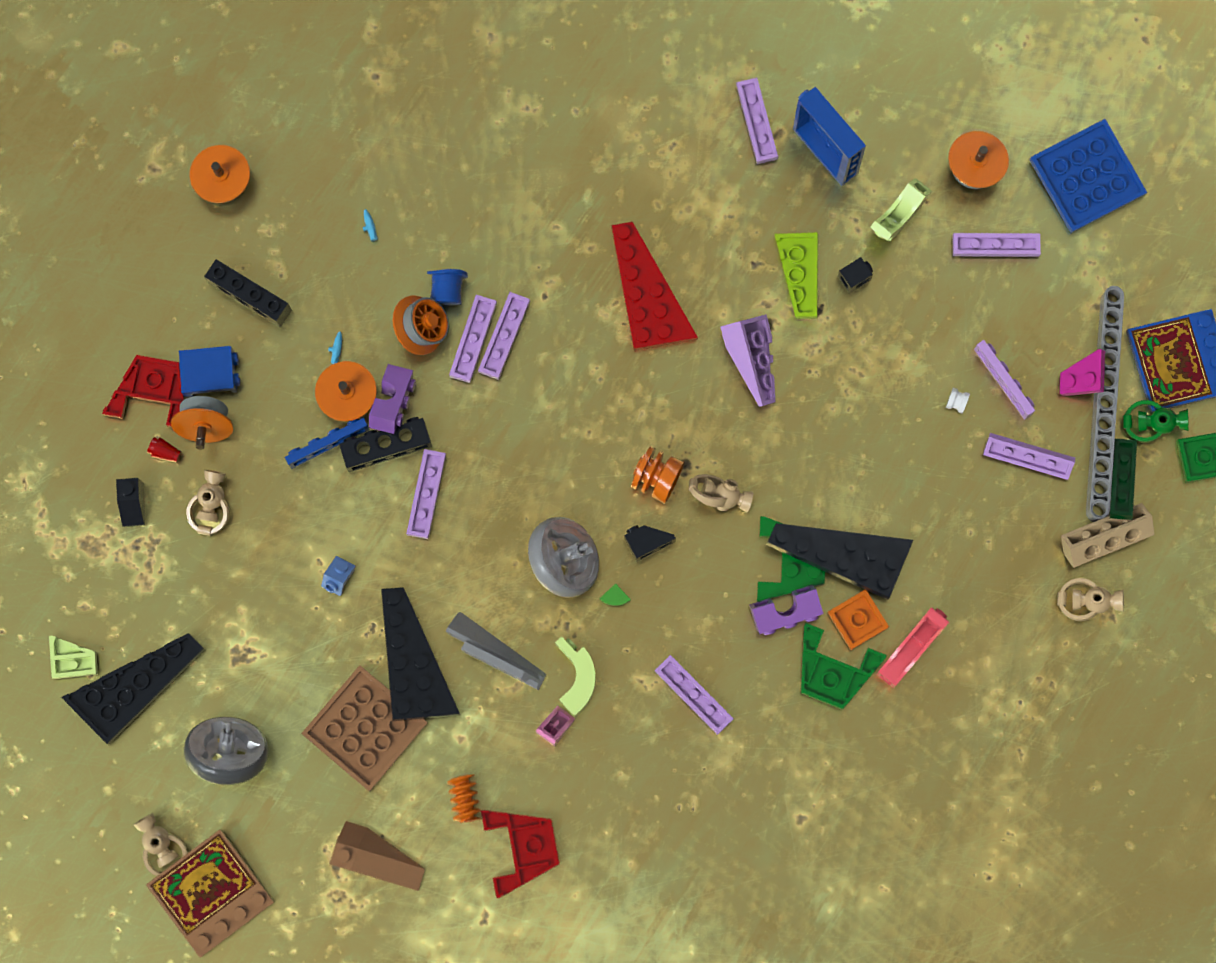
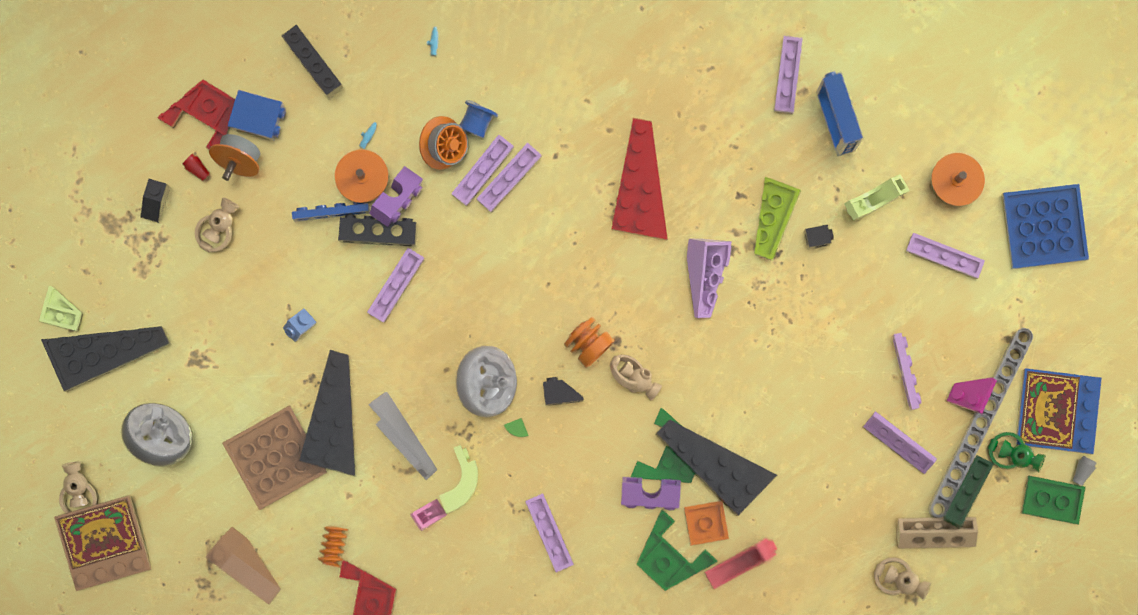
camera: 20 degrees right, 5 degrees up
white wheel [946,387,970,414] -> none

